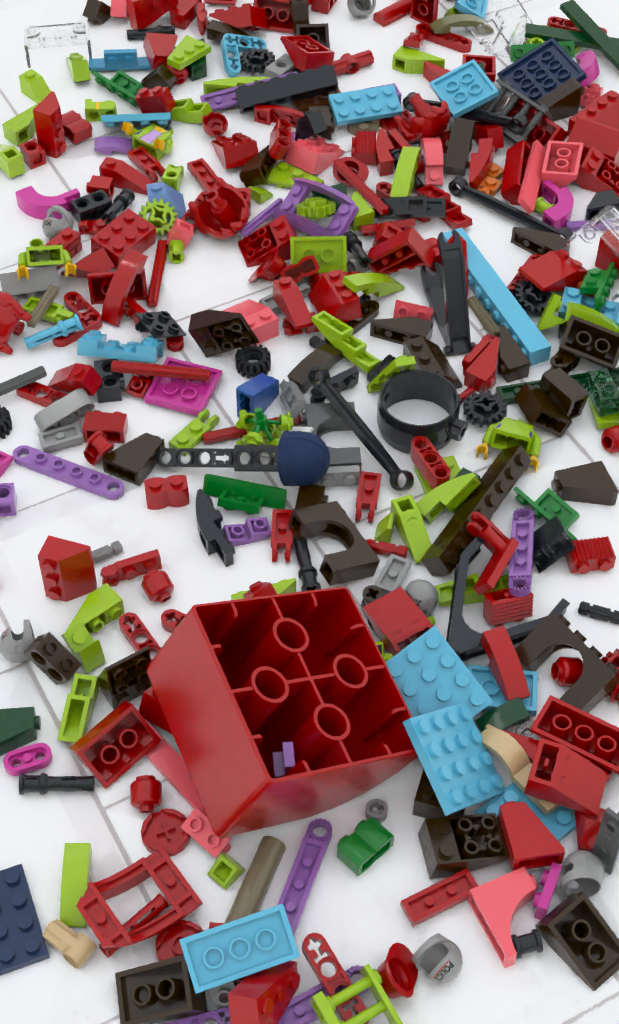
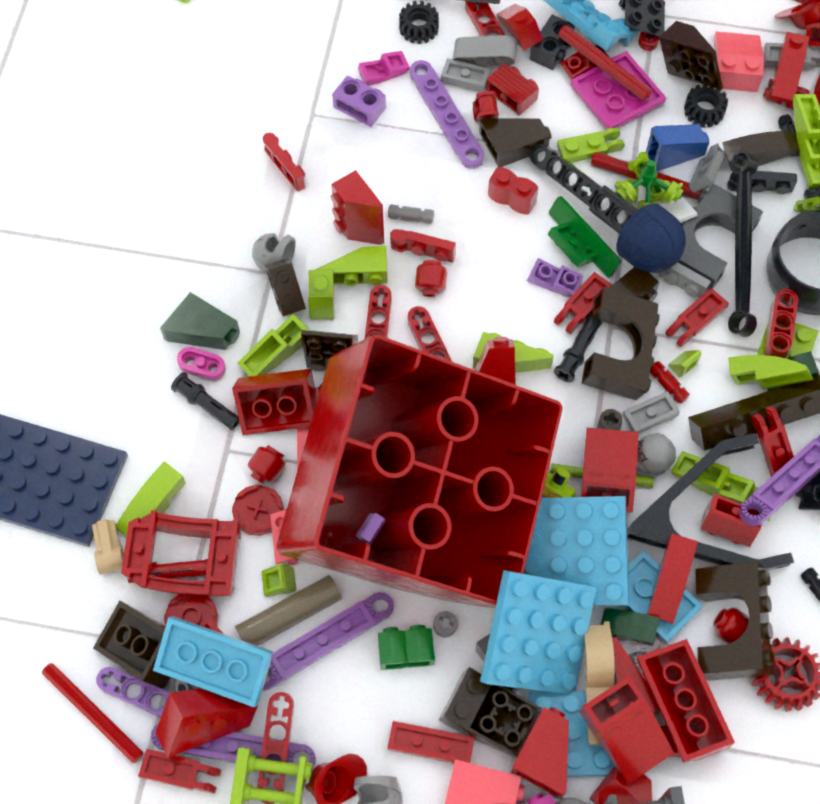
camera: 40 degrees right, 15 degrees up
black slope [195,489,235,567] -> none
lime slope [390,494,432,564] -> none
red piece [473,525,519,595] -> none

